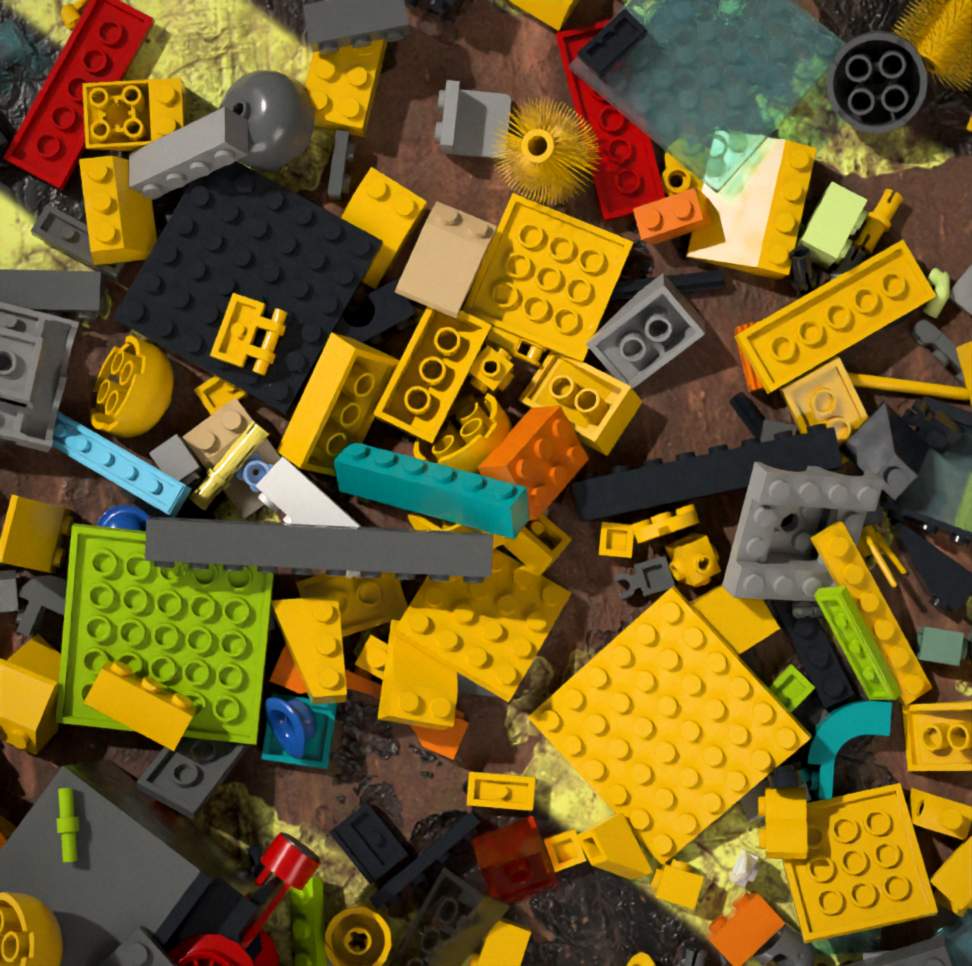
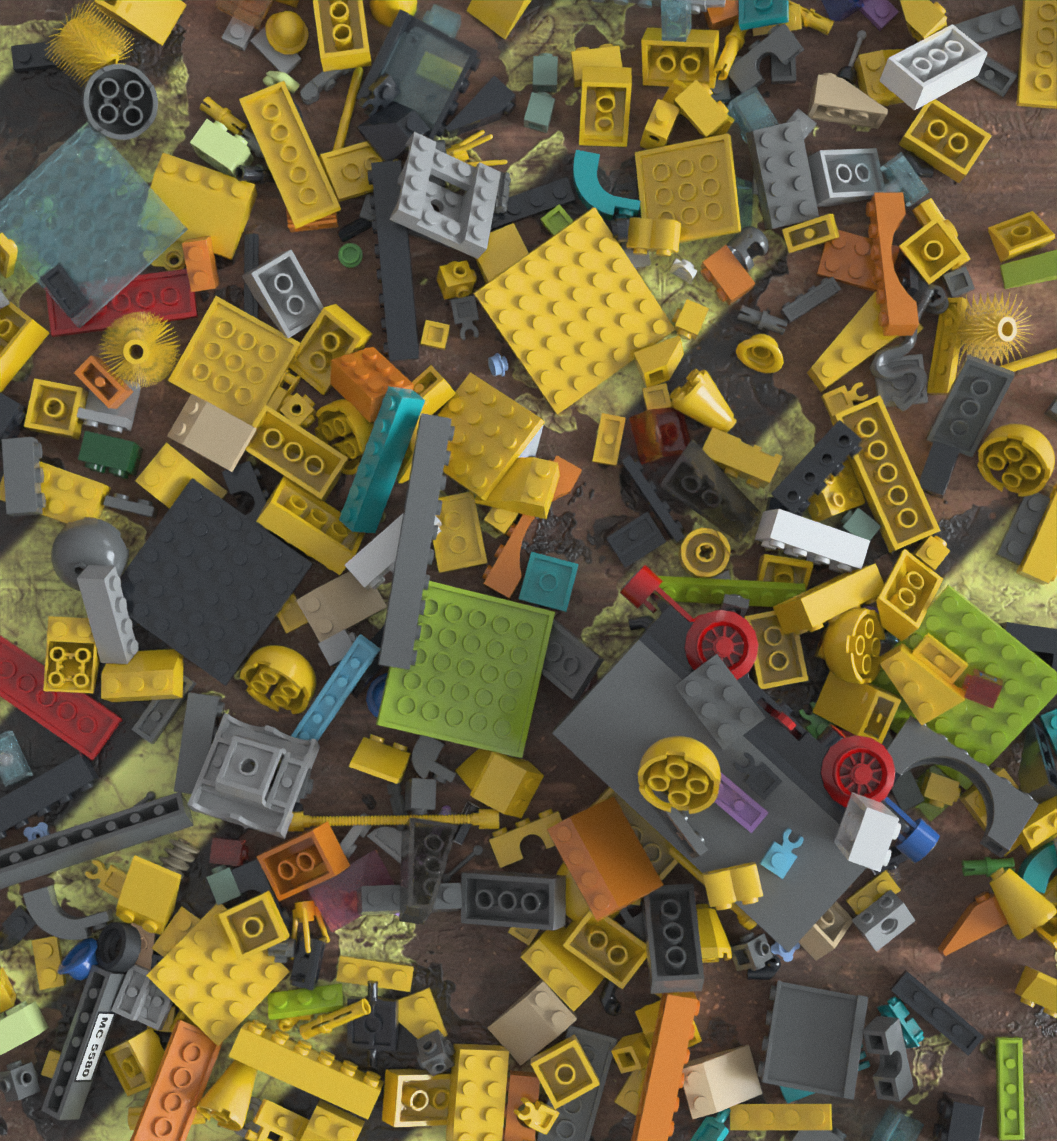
camera: 90 degrees left, 0 degrees up
lime bar [56,787,79,862] -> none
yellow brick [83,660,197,751] -> none
light yellow pin [189,421,269,511] -> none
yellow plate [210,293,288,376] -> none
light blue plate [235,452,273,492] -> none
blue hat [264,697,317,759] -> none
yellow wedge [271,595,347,705] -> none
yellow plate [631,504,700,543] -> none
yellow plate [810,520,932,706] -> none
lime tile [814,586,902,701] -> none
none -> yellow brick [24,378,89,440]
none -> orange brick [74,355,134,409]
none -> dark green brick [78,431,143,479]
none -> bright green plate [338,243,363,268]
none -> light blue plate [488,353,508,377]
none -> yellow cone [669,368,737,433]

